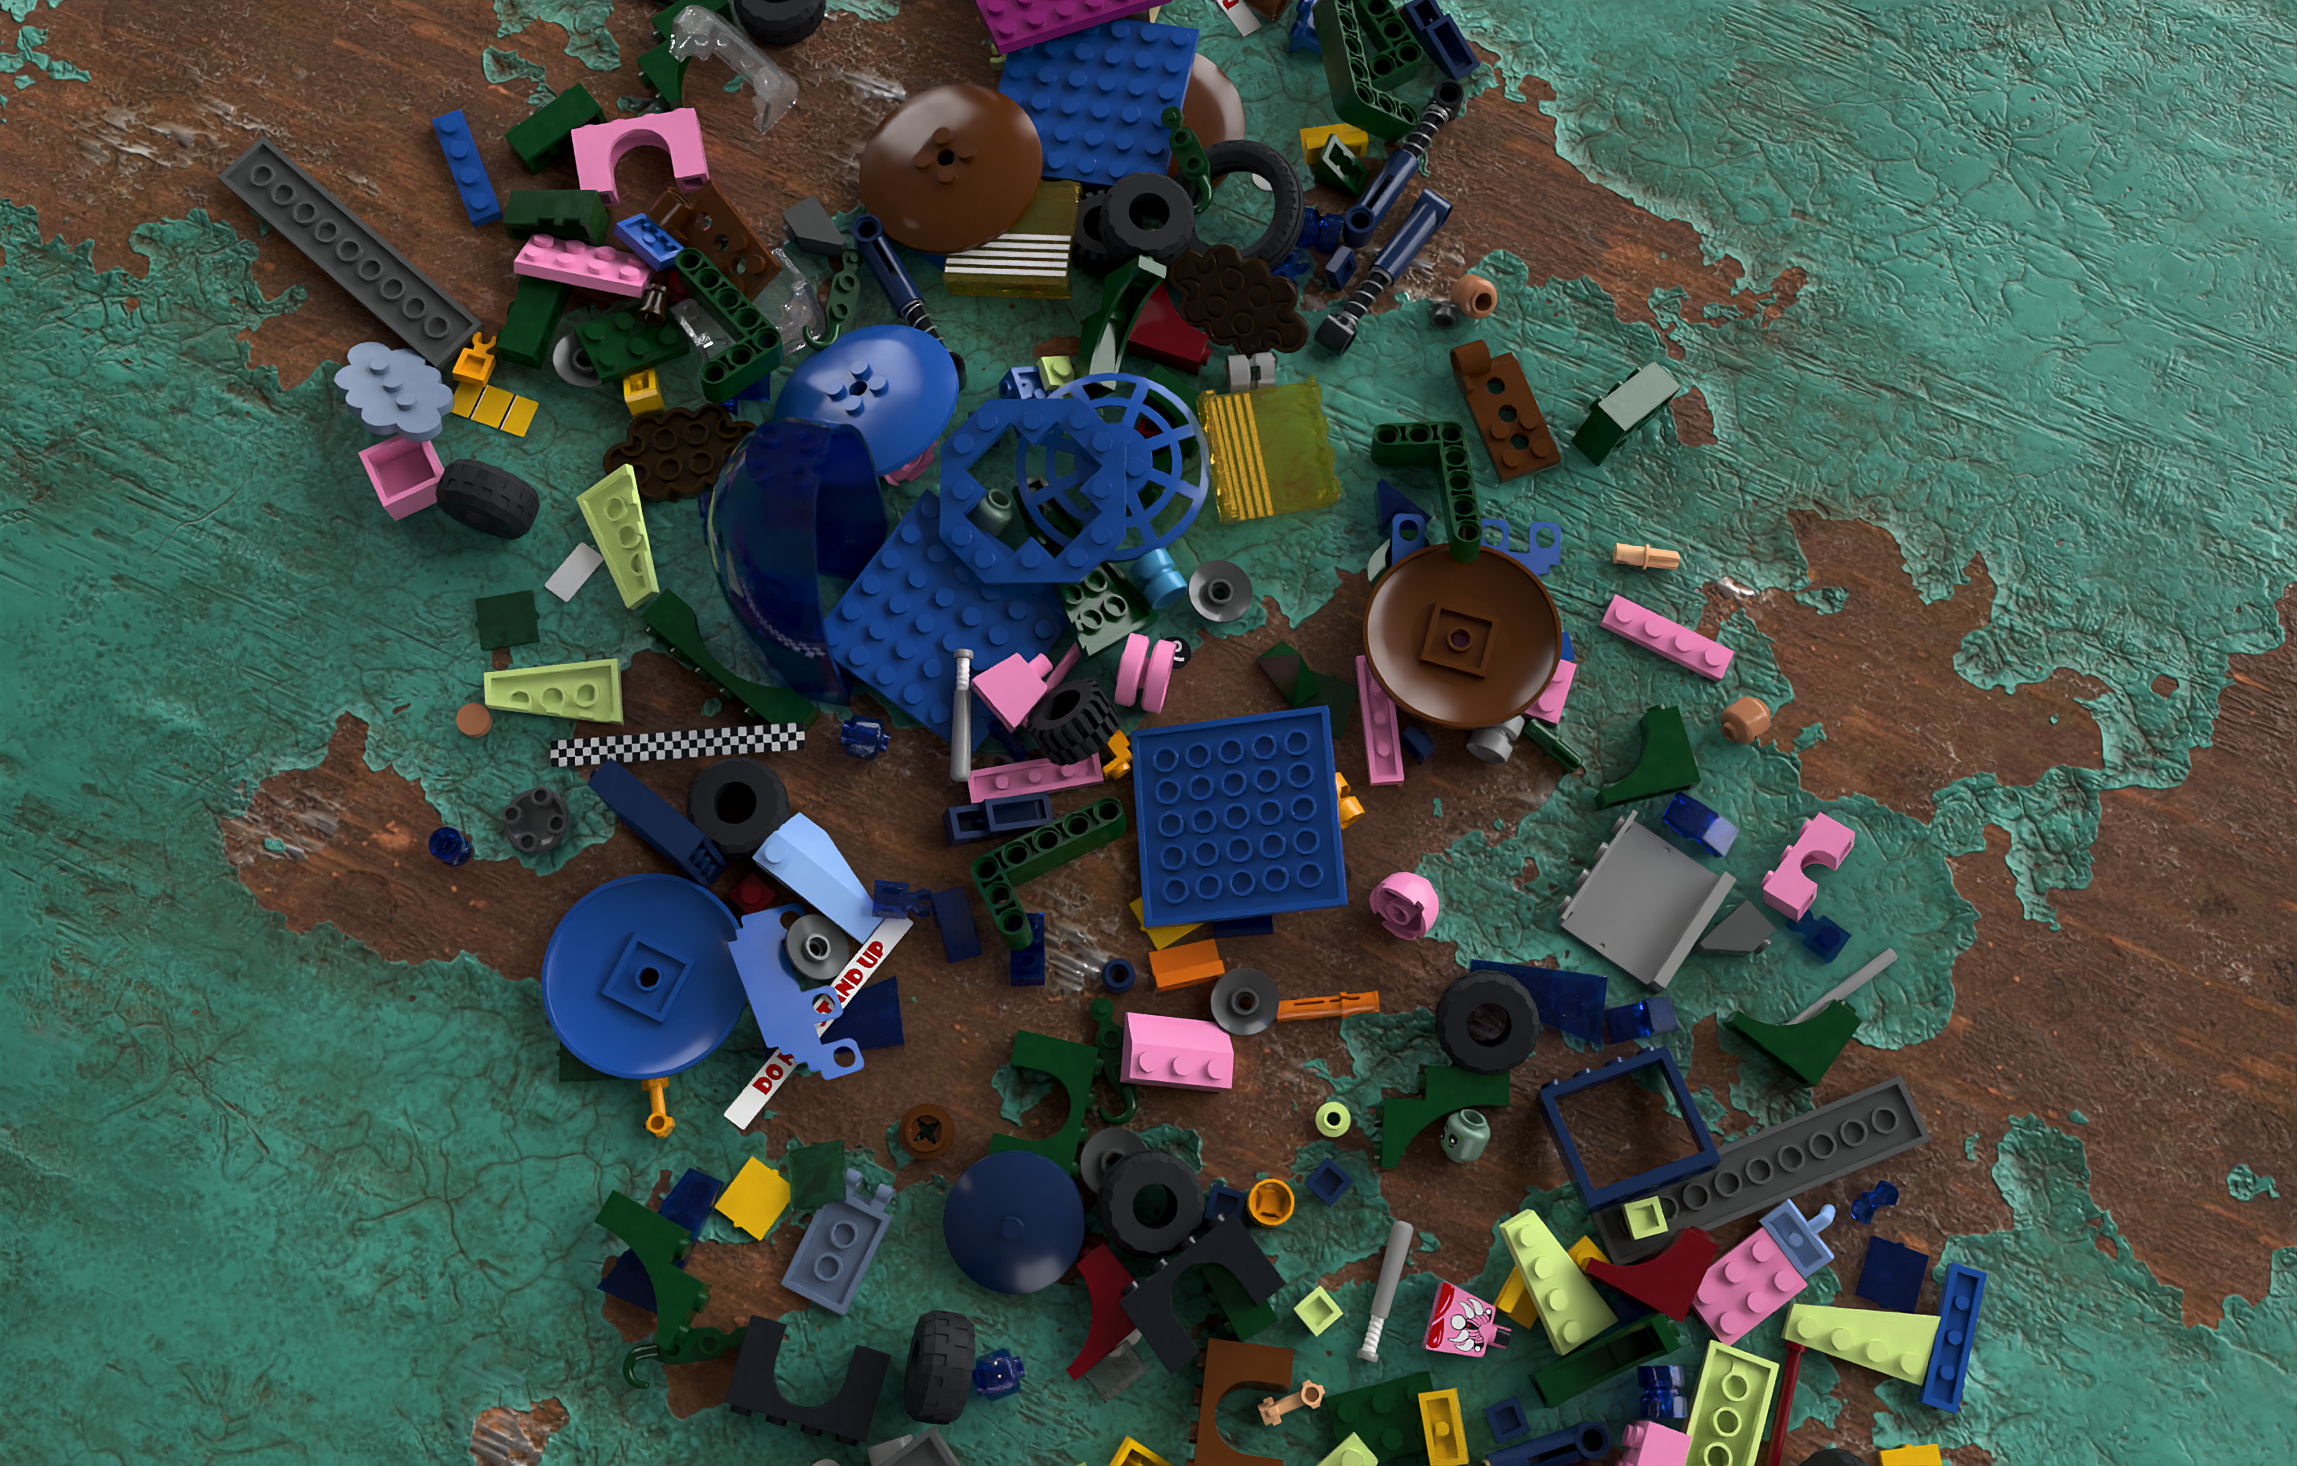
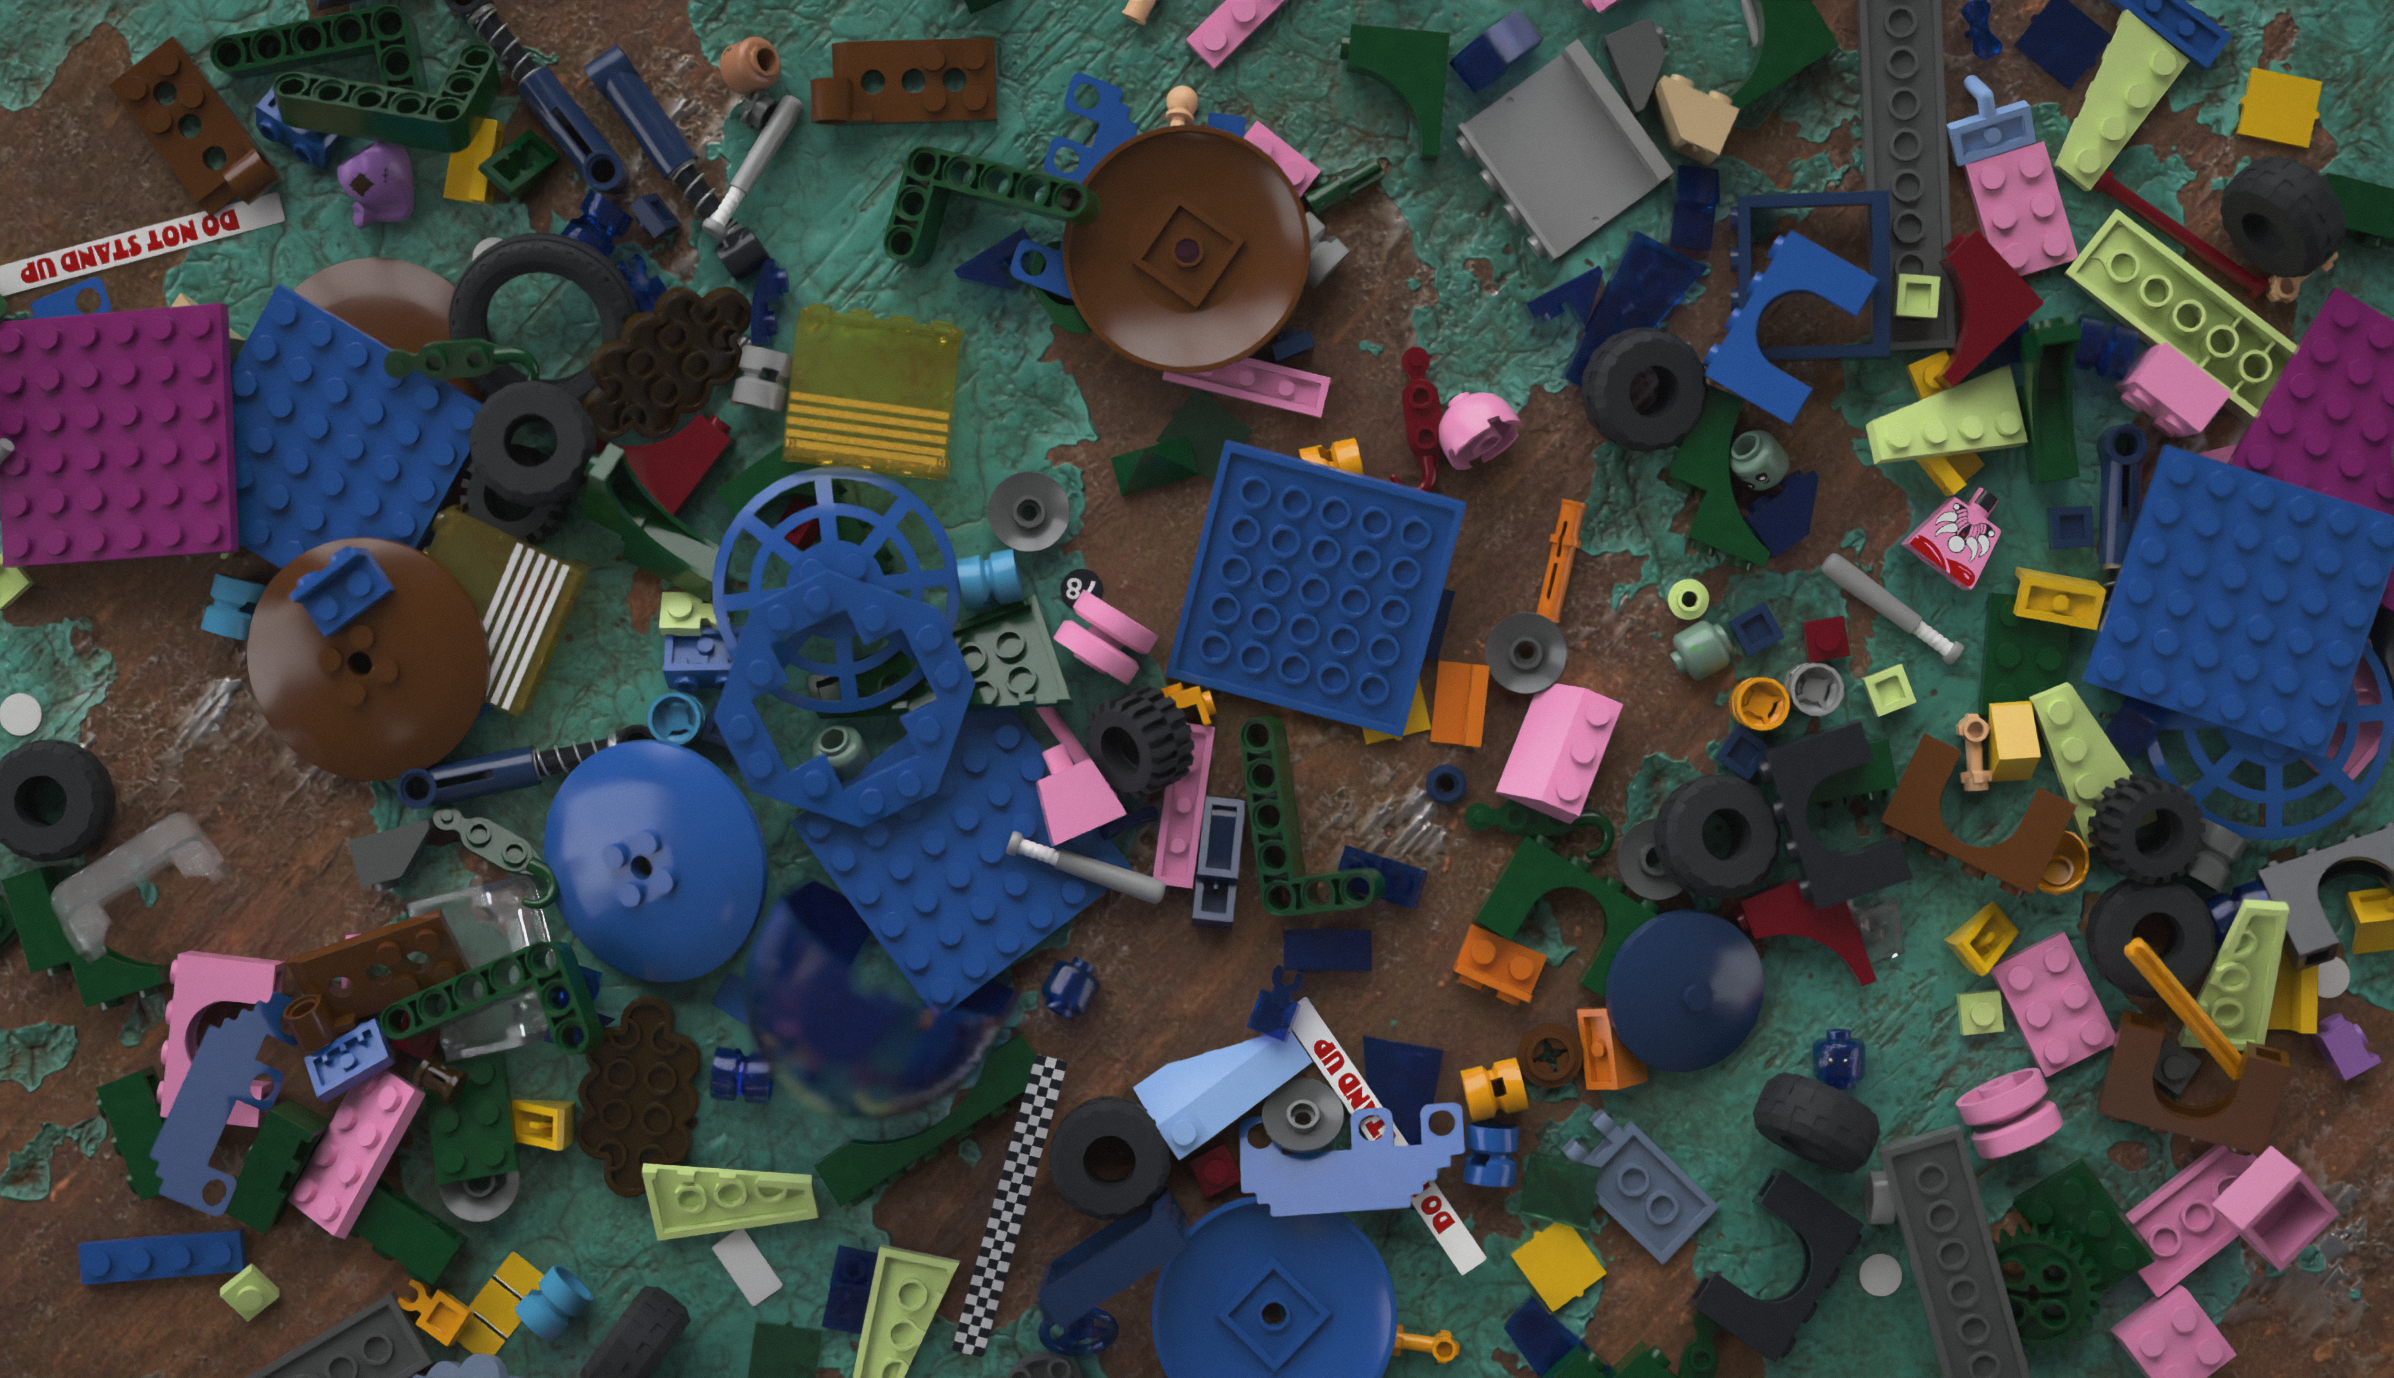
camera: 65 degrees left, 15 degrees up
none -> blue piece [150,991,298,1216]
none -> dark azure wheel [200,573,267,641]
none -> yellowish green plate [220,1263,280,1322]
none -> blue bracket [288,546,395,637]
none -> medium lavender piece [337,141,414,230]
none -> dark azure wheel [515,1264,593,1343]
none -> dark azure wheel [648,692,709,745]
none -> light grey piece [702,95,804,239]
none -> clear blue slope [750,258,789,347]
none -> clear blue slope [821,1245,878,1335]
none -> clear blue piece [1038,1307,1119,1356]
none -> light nougat bar [1165,86,1199,126]
none -> dark red piece [1390,347,1442,492]
none -> orange bracket [1452,924,1547,1006]
none -> light orange wheel [1460,1057,1529,1122]
none -> blue wheel [1463,1122,1520,1187]
none -> clear blue slope [1523,266,1603,331]
none -> orange panel [1576,1006,1648,1090]
none -> tan slope [1650,74,1740,166]
none -> sand green head [1669,620,1733,681]
none -> blue arch [1702,230,1879,427]
none -> clear blue slope [1743,469,1819,559]
none -> light grey wheel [1782,663,1844,716]
none -> dark red plate [1801,616,1850,663]
none -> yellow slope [1988,701,2041,782]

